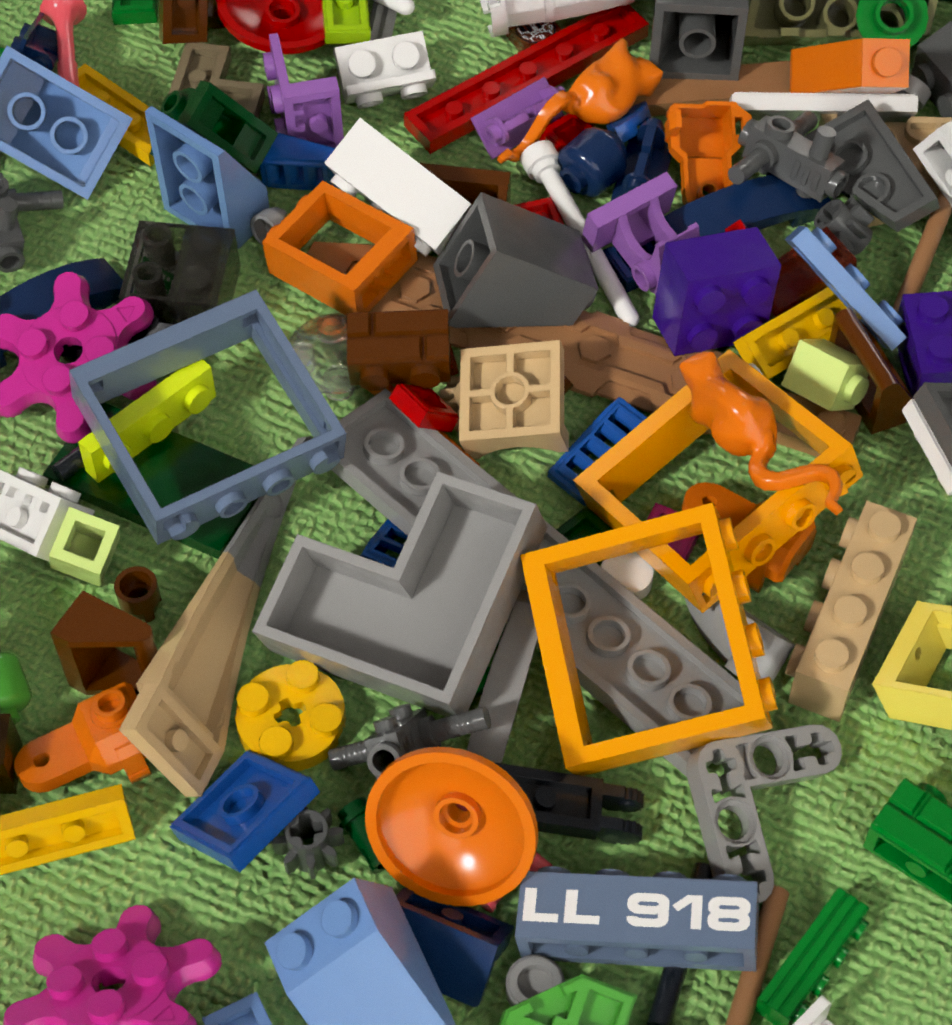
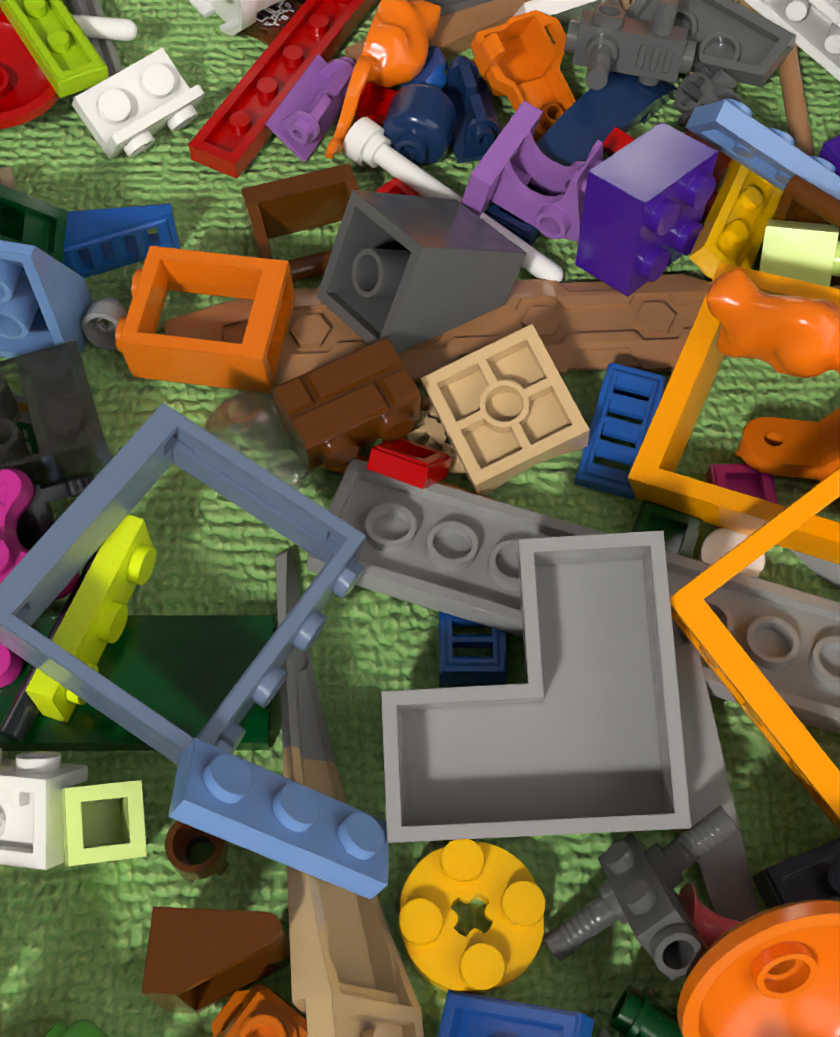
camera: 30 degrees left, 5 degrees up
medium lavender bracket [262,33,344,148] -> none
white brick [324,118,472,257] -> none
none -> medium blue plate [168,738,389,900]

